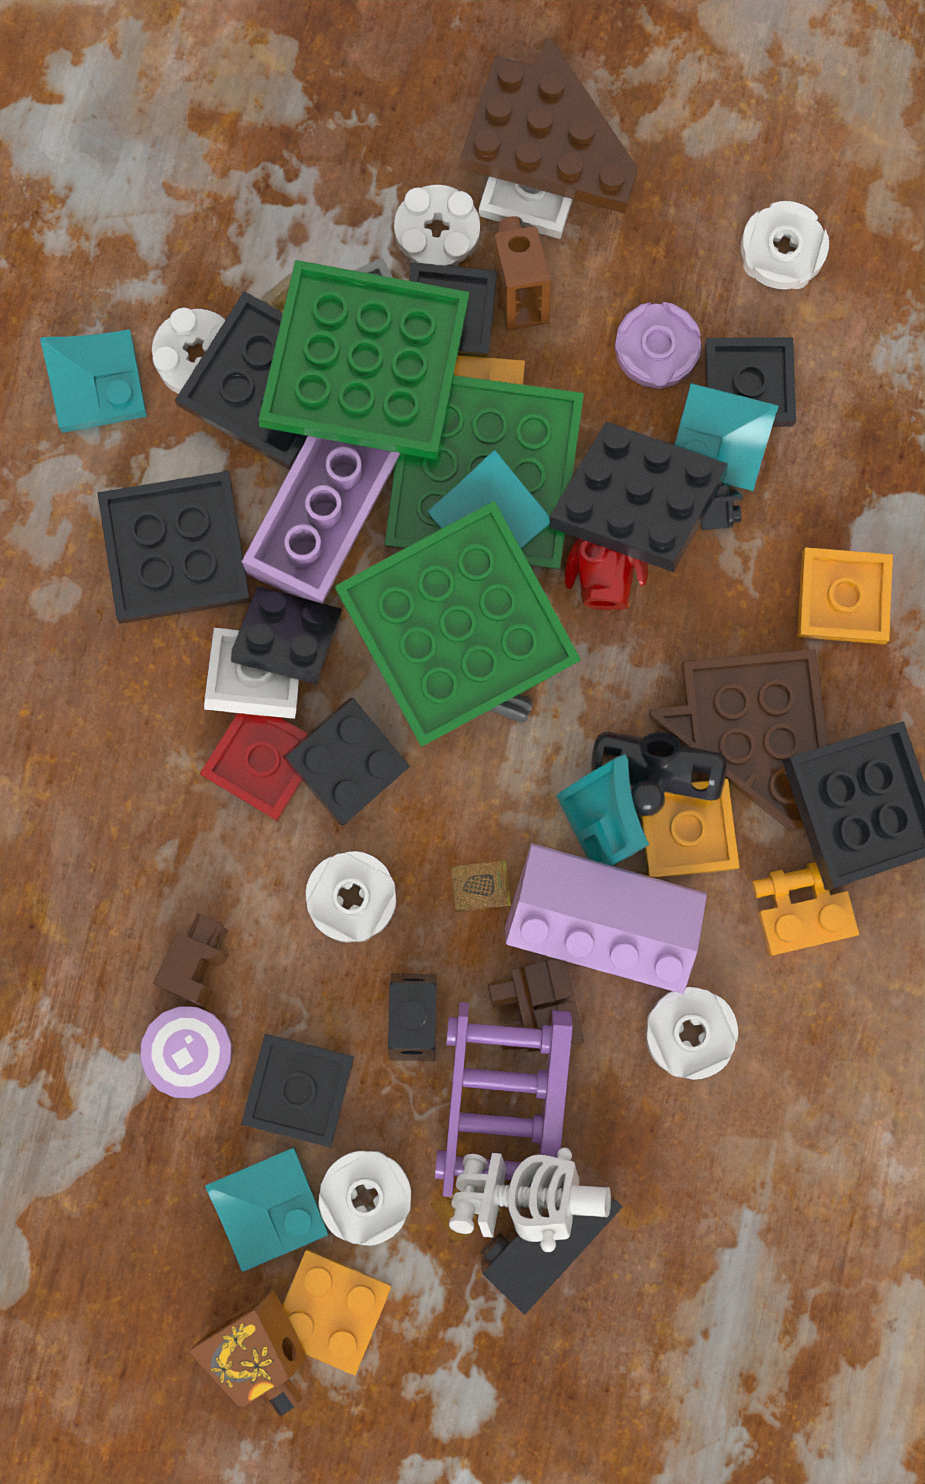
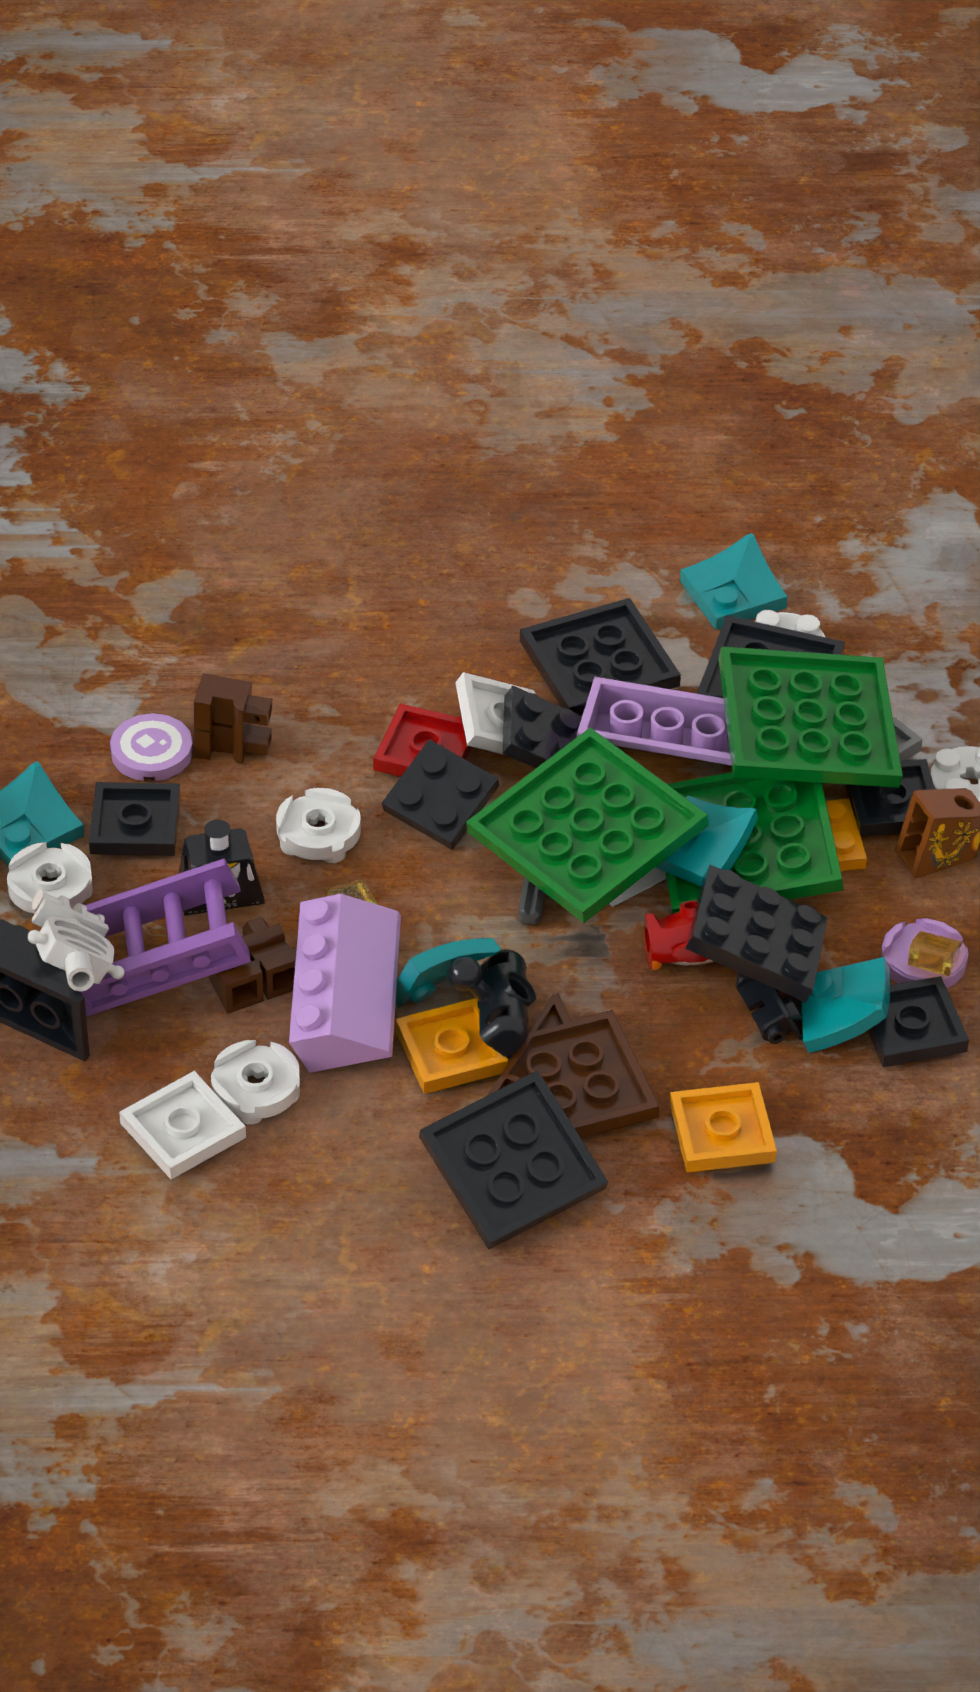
camera: 80 degrees right, 35 degrees down
light orange plate [752,862,859,956] -> none
none -> white plate [119,1071,246,1180]
none -> clear yellow slope [908,931,962,976]

